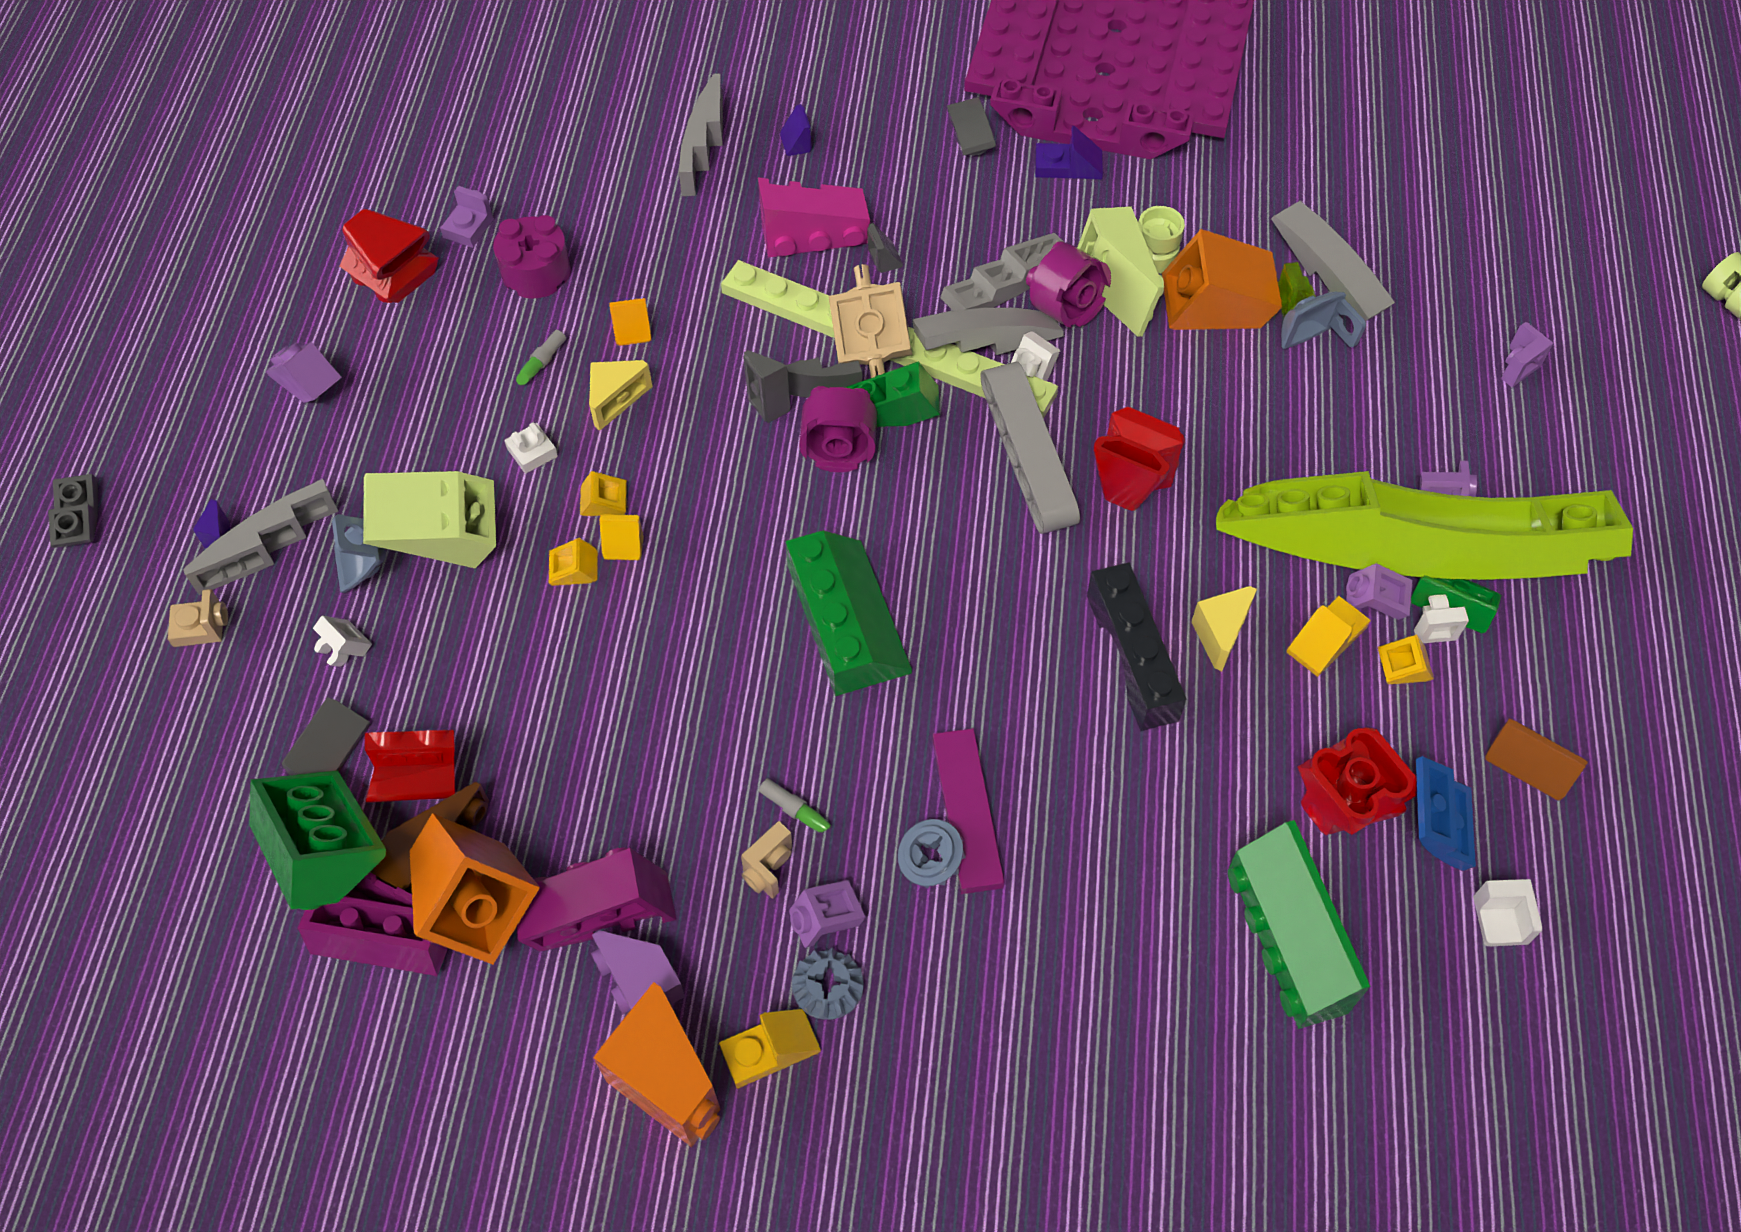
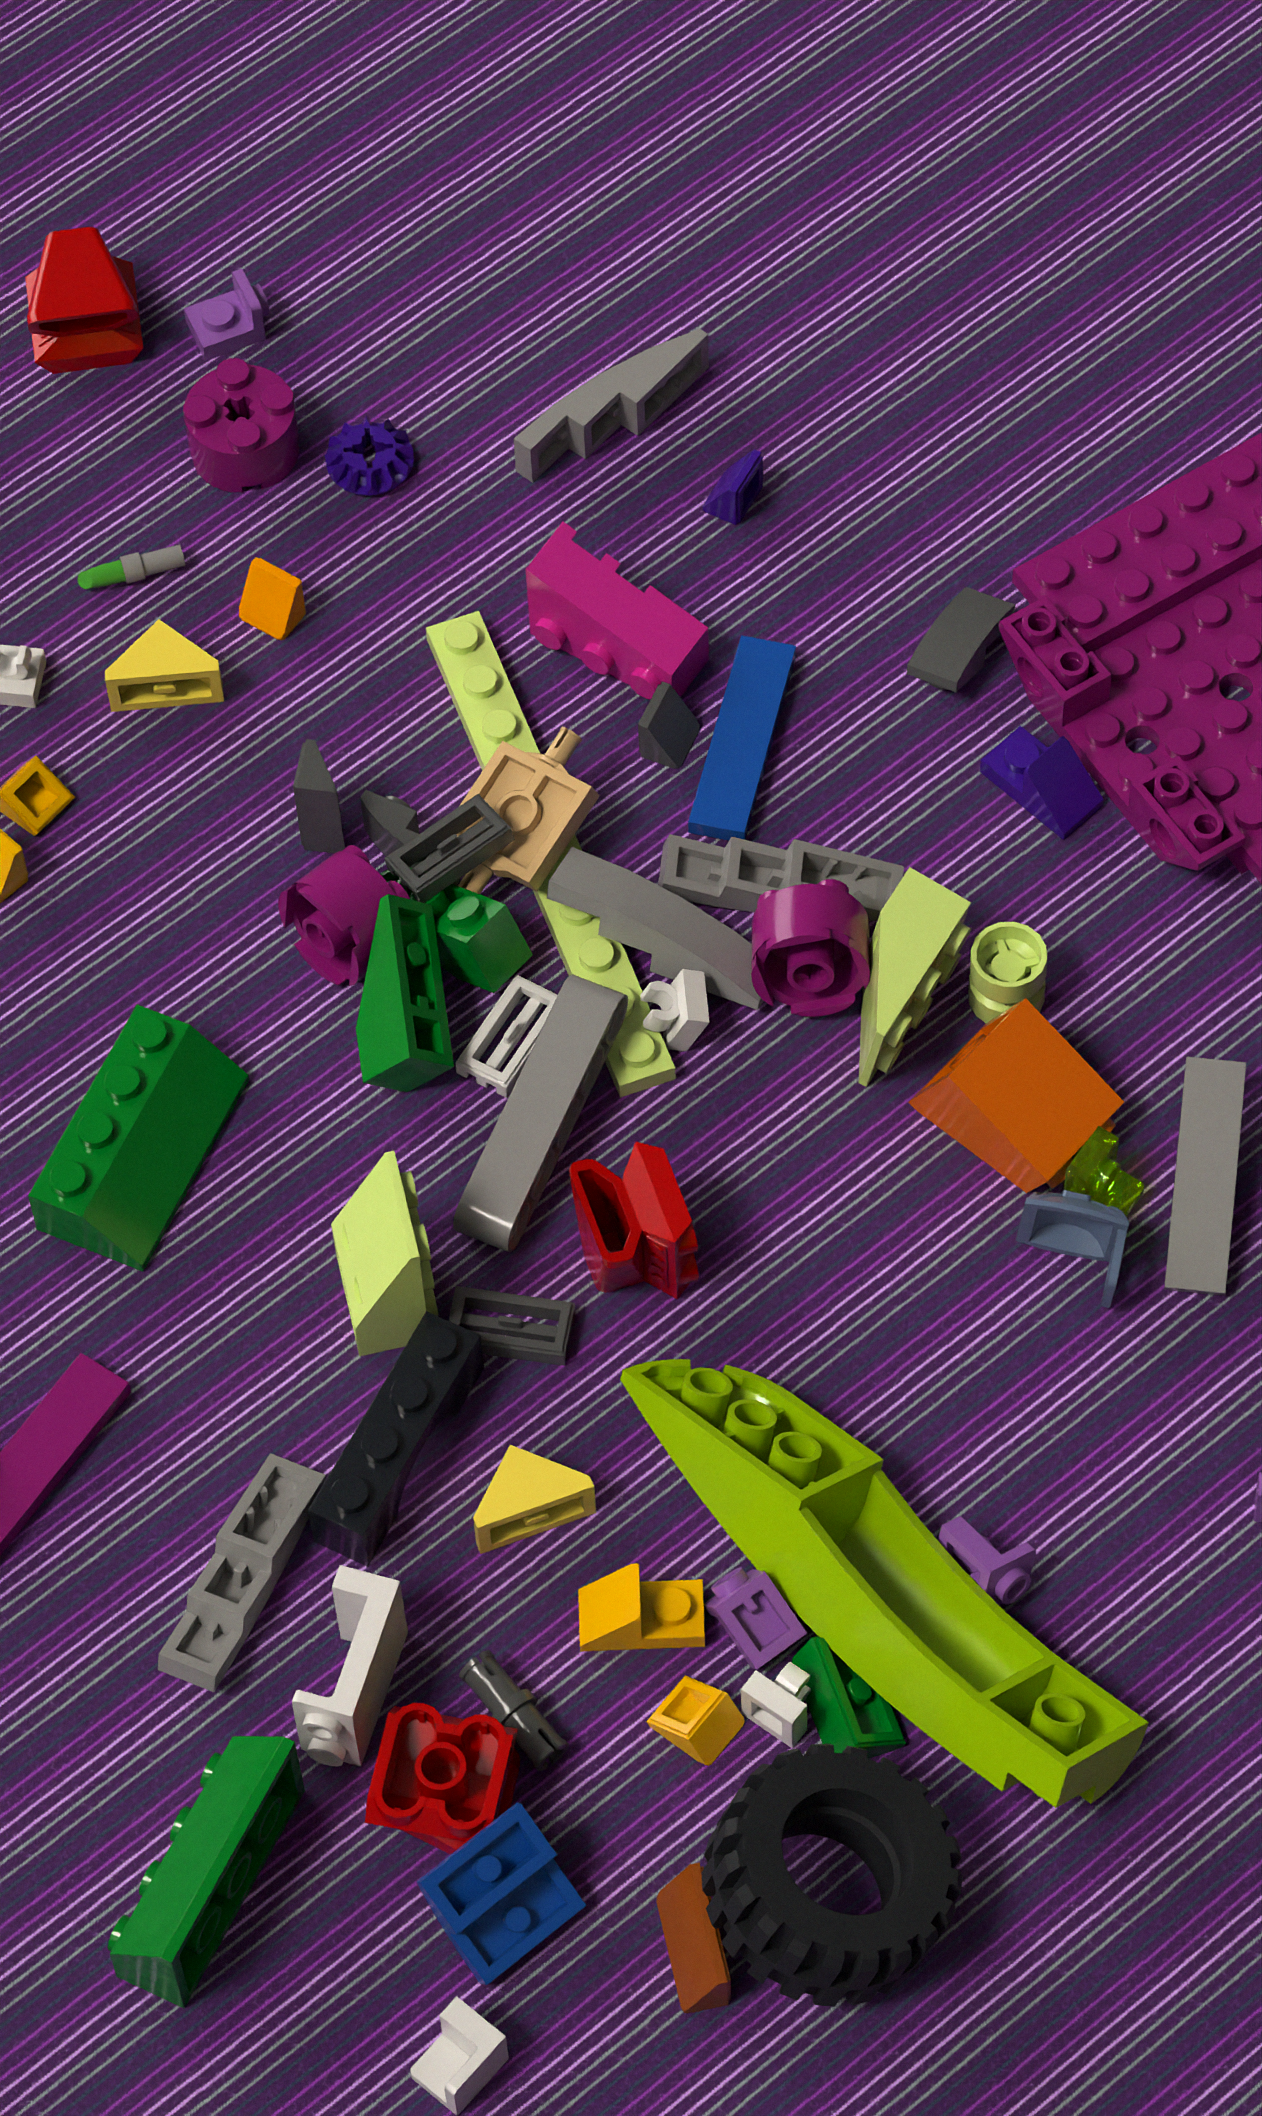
camera: 45 degrees right, 0 degrees up
none -> light grey slope [158,1453,326,1692]
none -> white panel [292,1565,408,1766]
none -> dark purple gear [325,416,414,495]
none -> yellowish green slope [331,1151,438,1356]
none -> green slope [356,894,454,1092]
none -> dark grey tile [384,794,515,903]
none -> dark grey tile [449,1286,576,1366]
none -> white tile [456,974,557,1098]
none -> dark grey pin [459,1650,569,1771]
none -> blue tile [688,635,796,841]
none -> black tyre [702,1744,963,2007]

